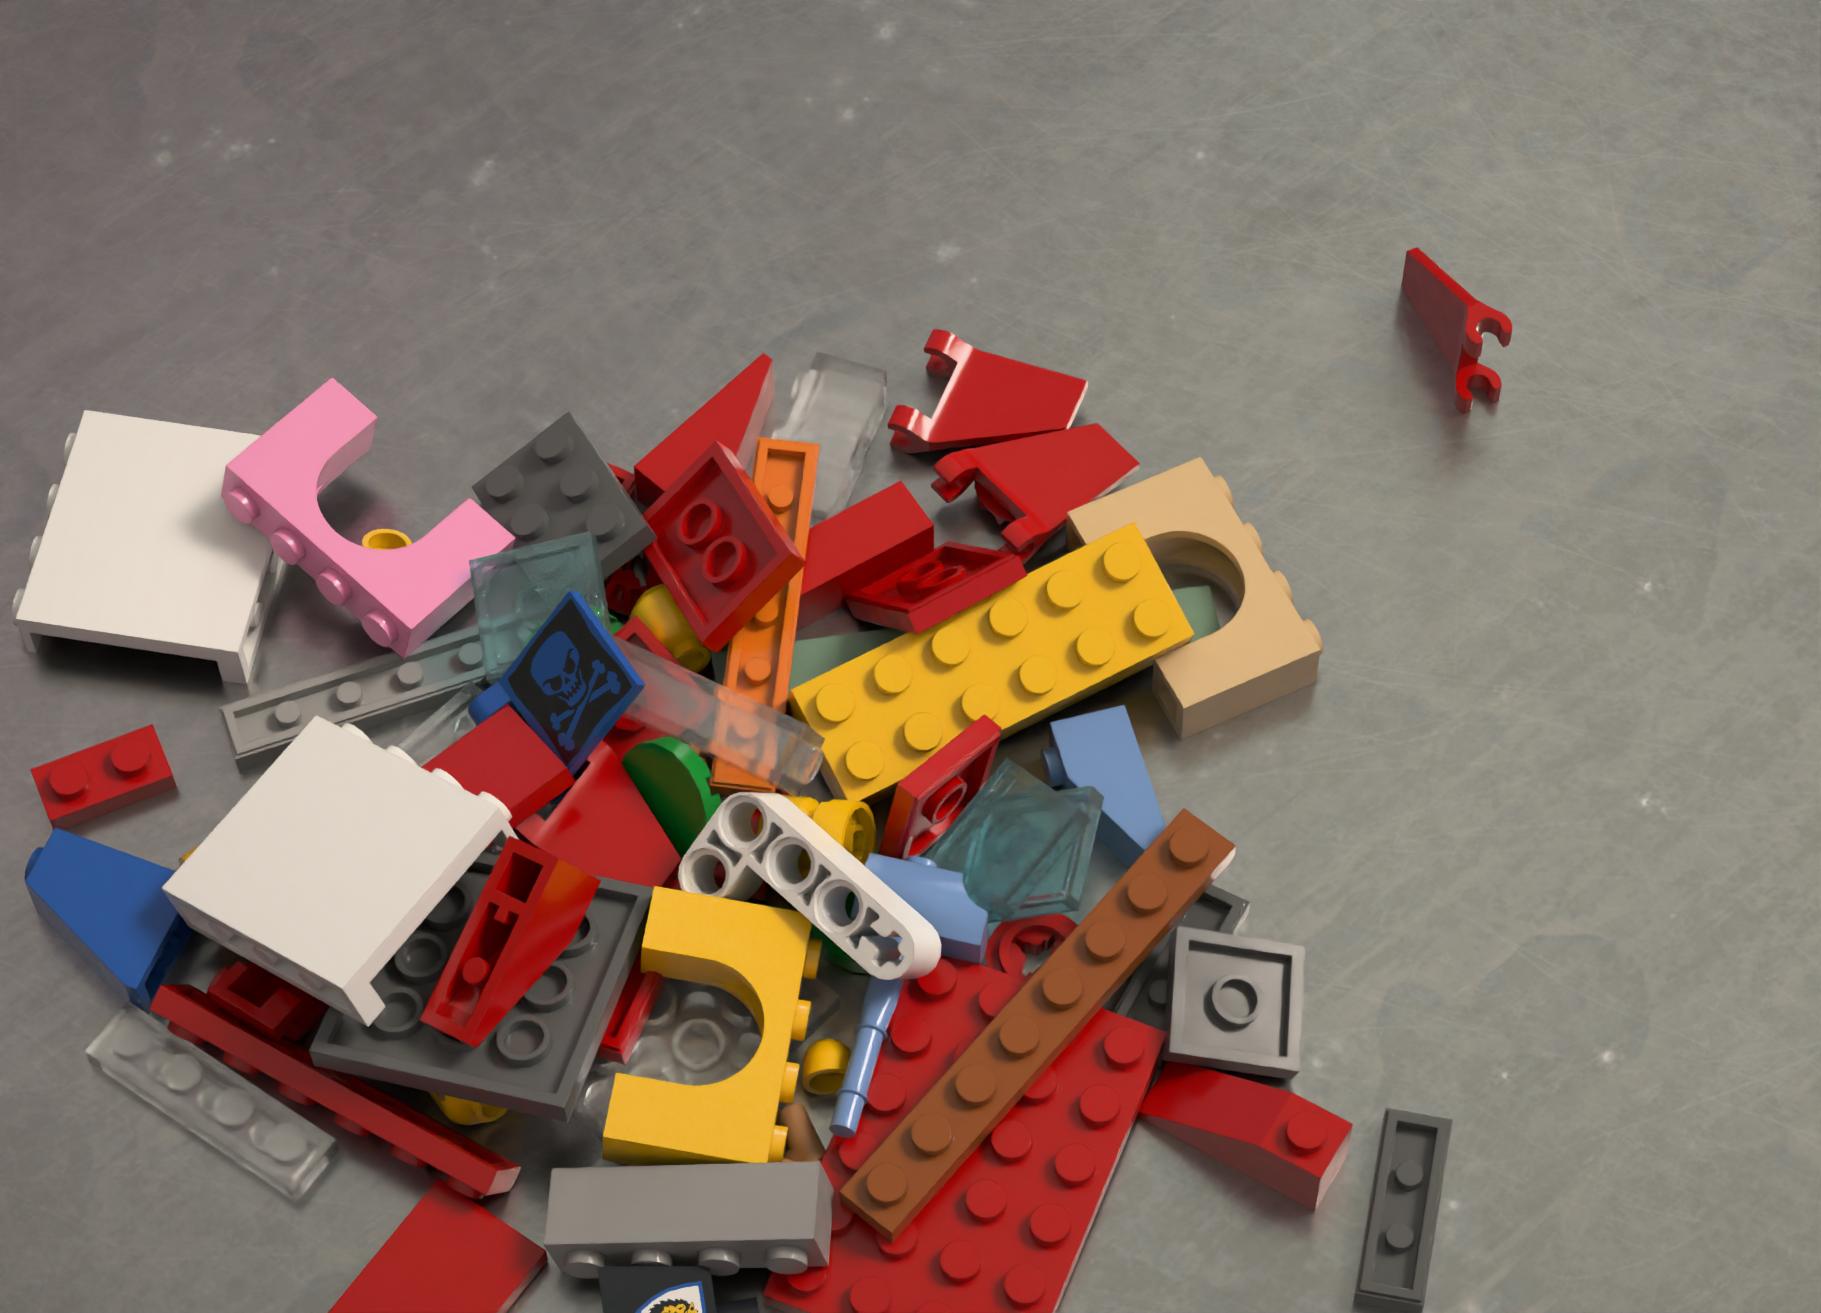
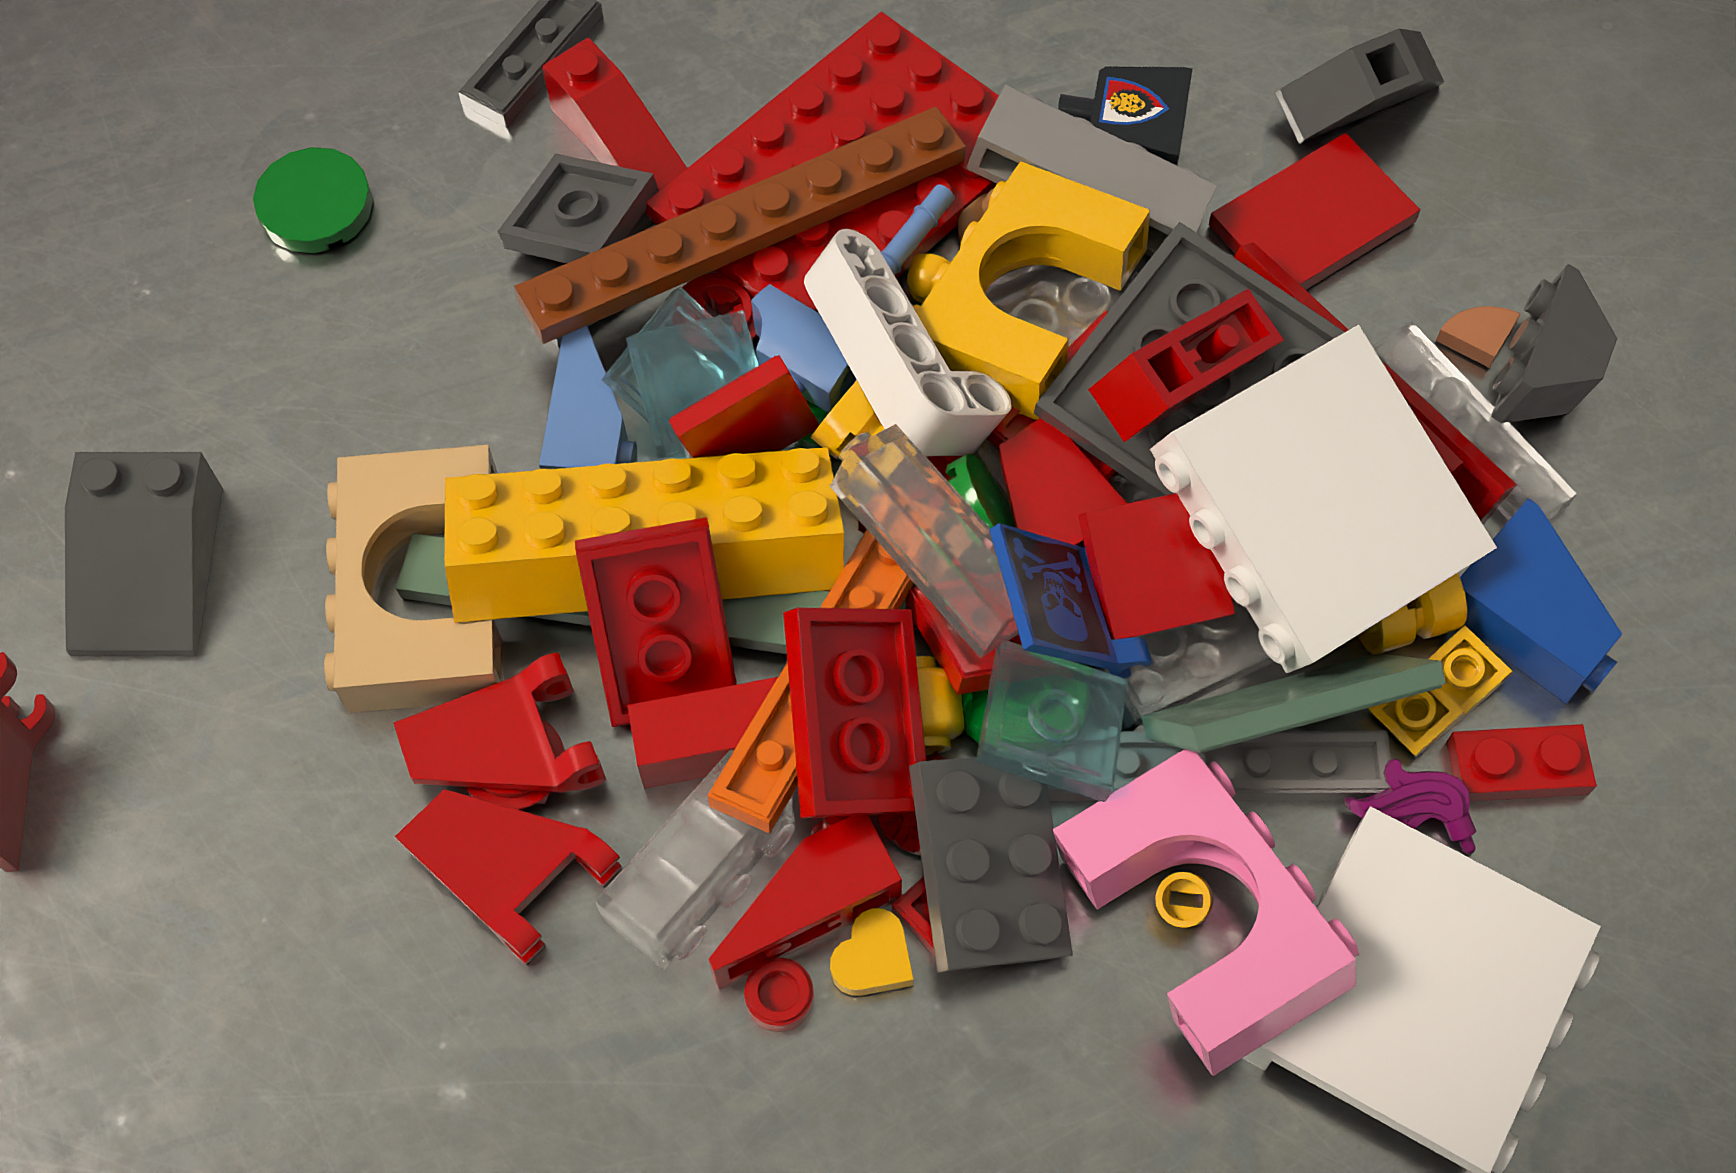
camera: 160 degrees left, 5 degrees up
none -> dark grey slope [65,452,223,656]
none -> green tile [253,147,373,253]
none -> red tile [744,958,814,1032]
none -> yellow tile [830,908,914,996]
none -> sand green tile [1141,654,1446,753]
none -> magenta piece [1345,758,1477,854]
none -> yellow slope [1369,625,1512,758]
none -> nougat tile [1436,306,1521,368]
none -> dark grey slope [1490,264,1617,423]

